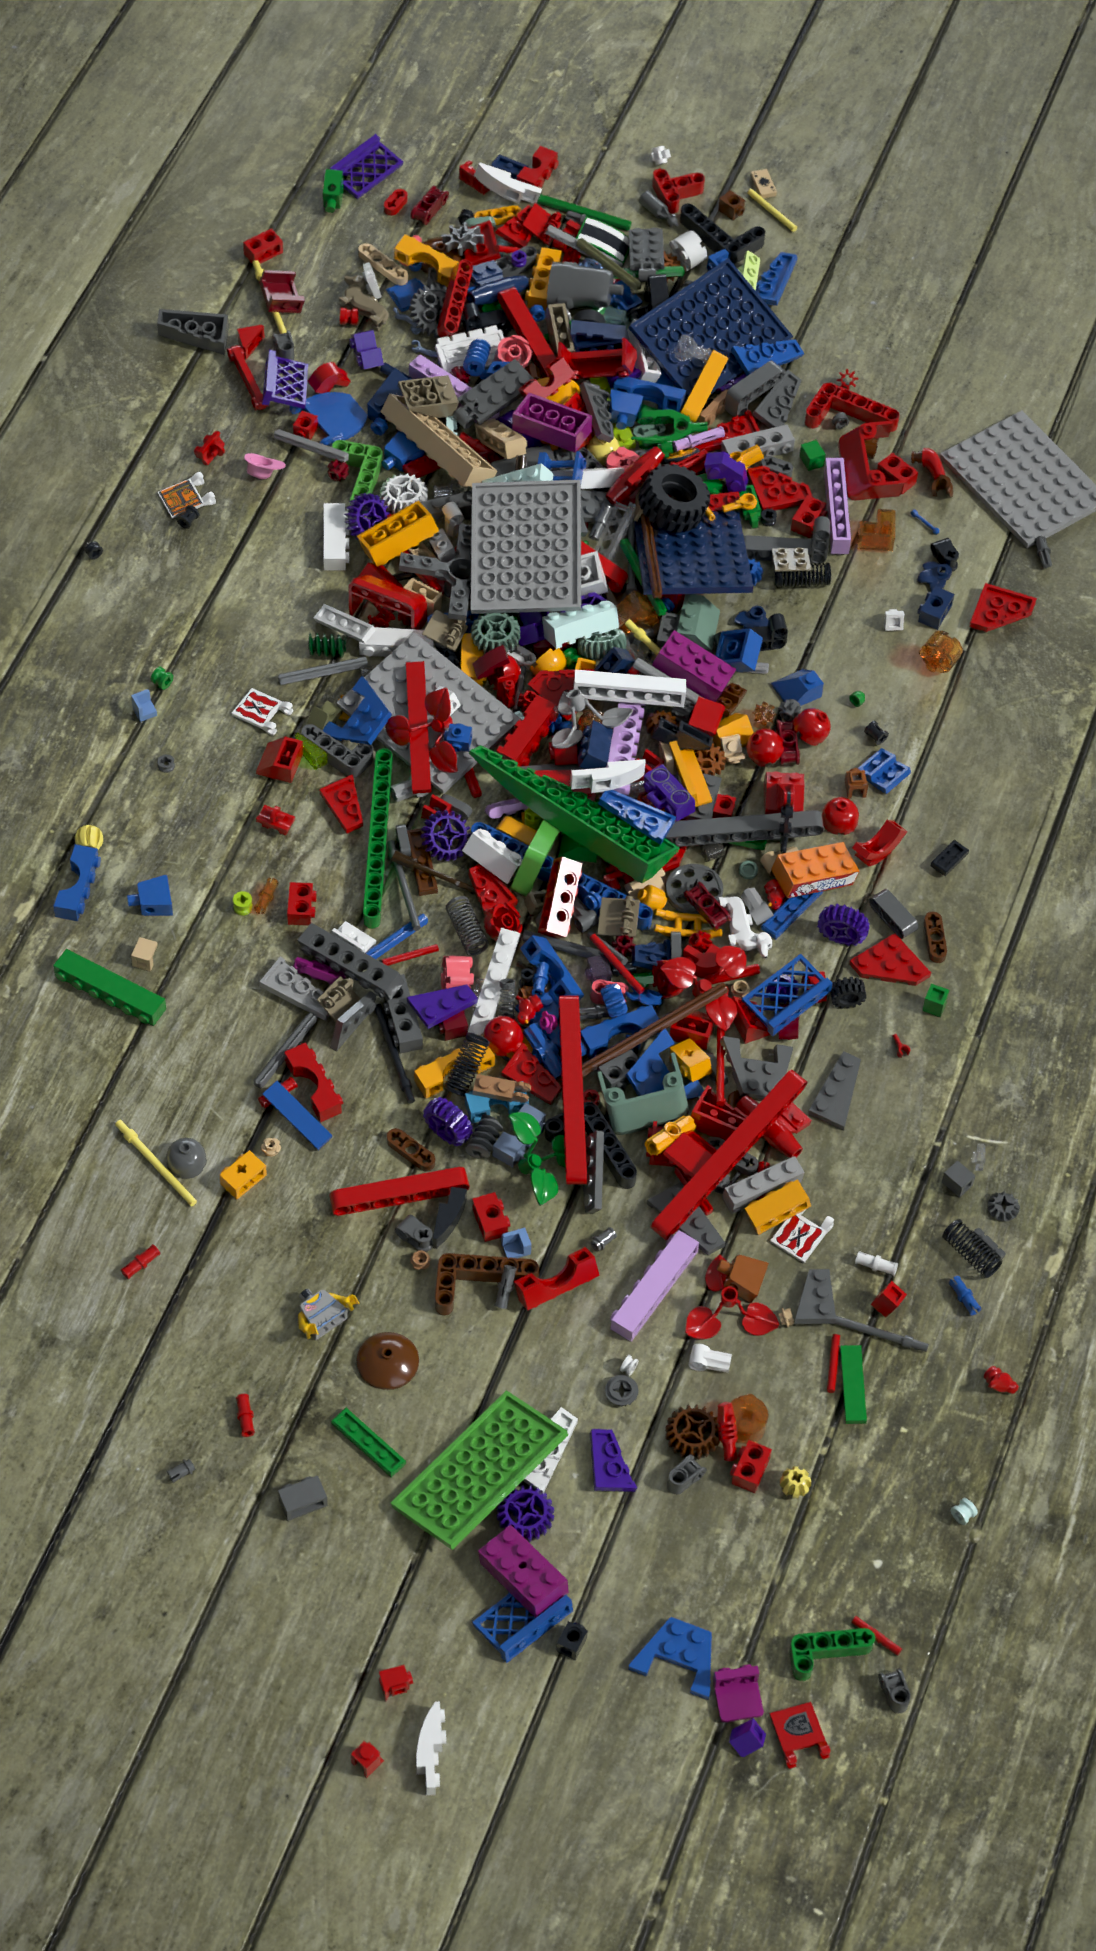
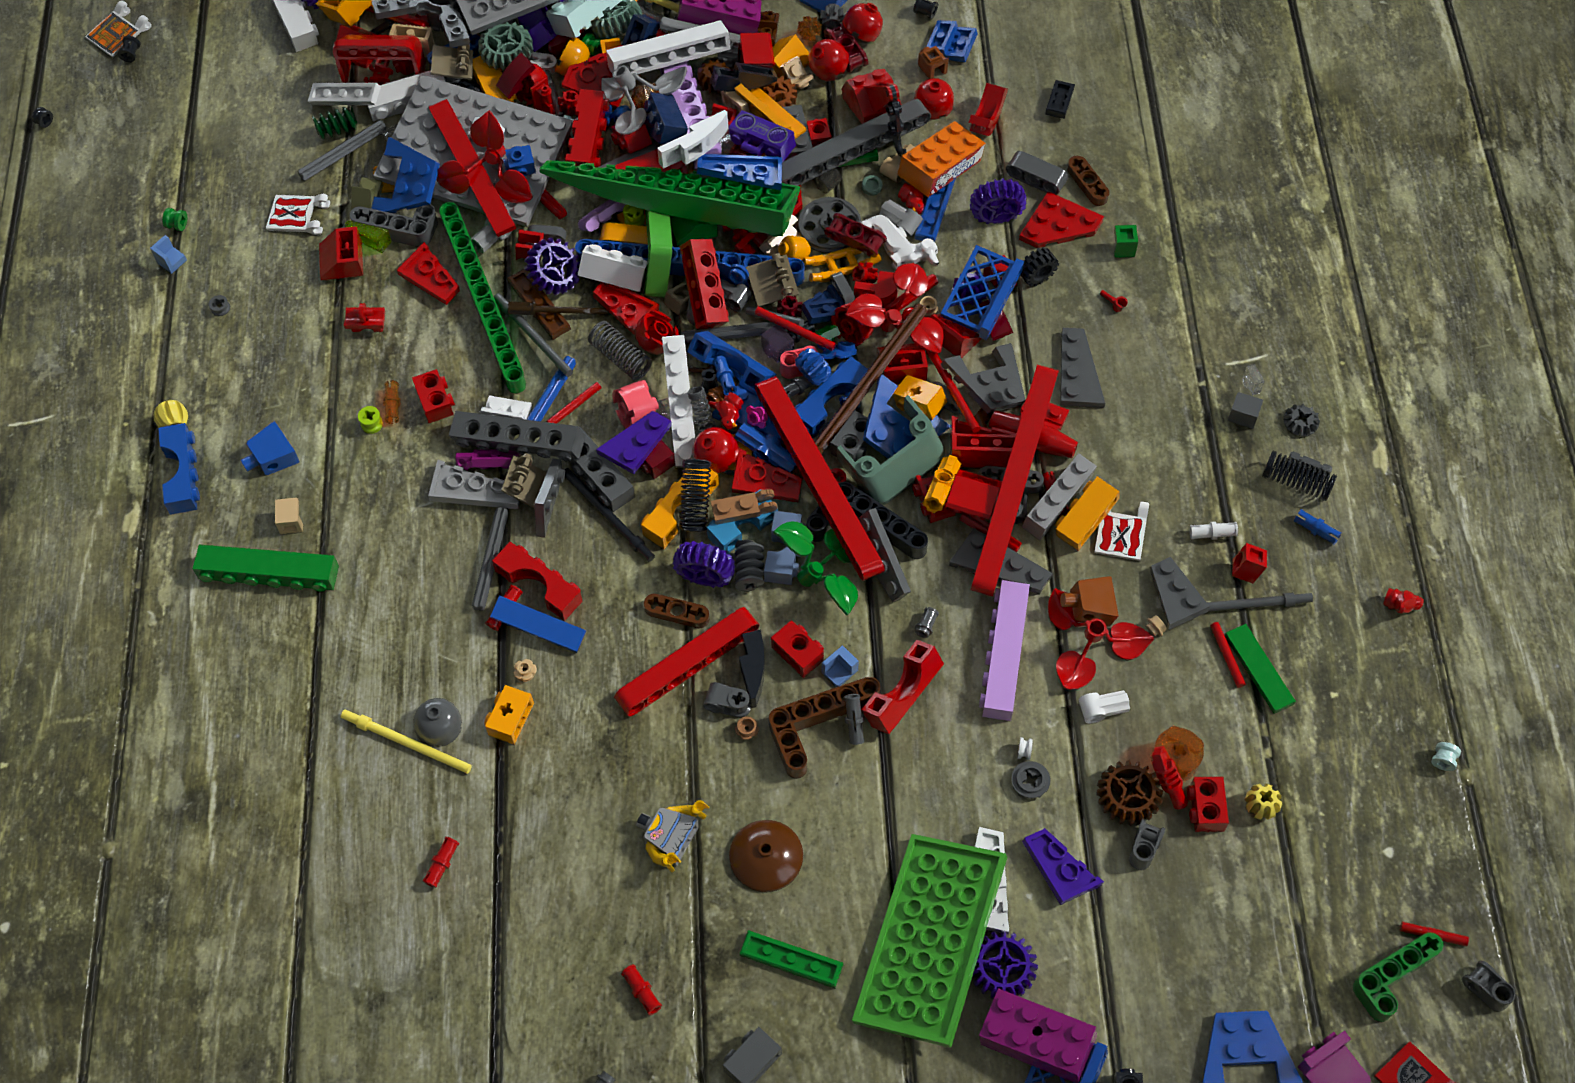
camera: 20 degrees left, 5 degrees up
dark grey beam [395,824,411,856] -> none

